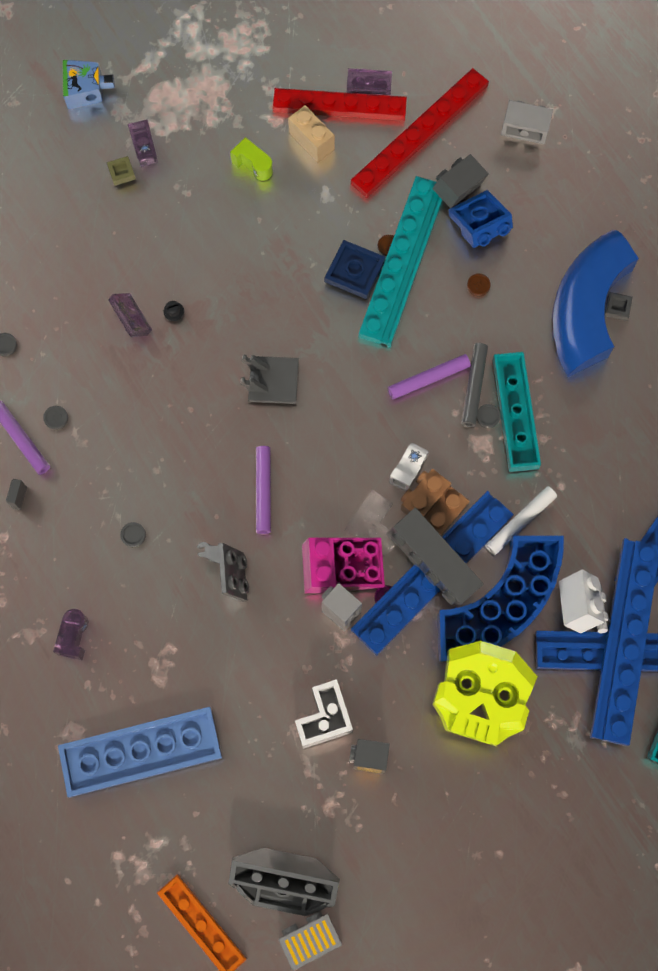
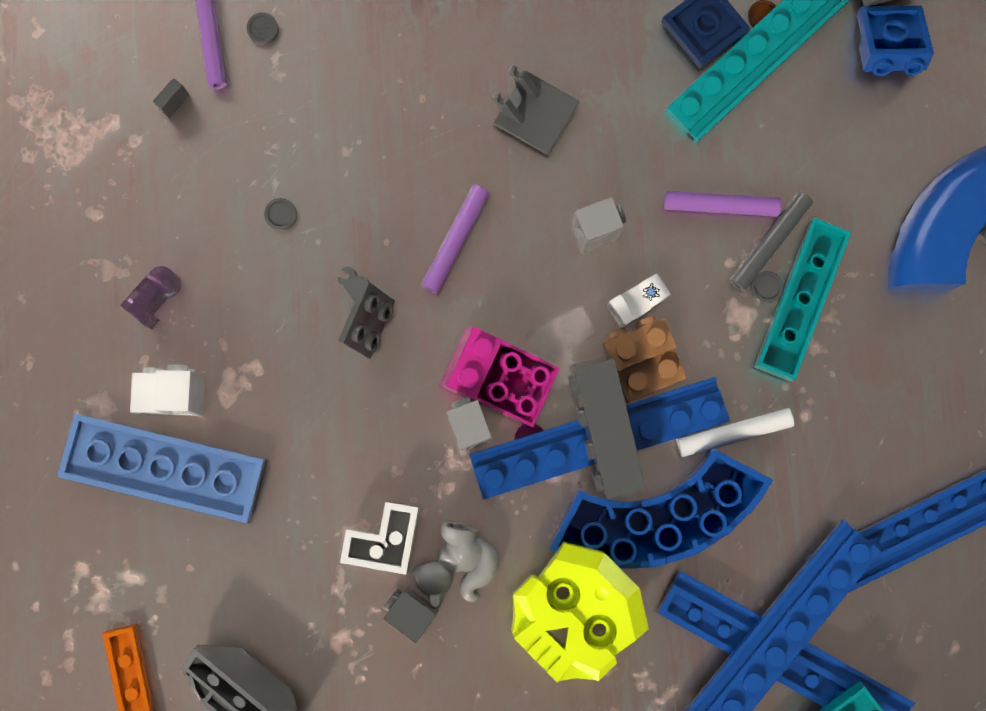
camera: 25 degrees right, 10 degrees up
reddish brown piece [467,273,491,297] -> none
white brick [559,569,609,633] -> none
none -> white brick [130,365,205,416]
none -> light grey animal [412,521,499,609]
none -> light grey brick [571,197,626,254]

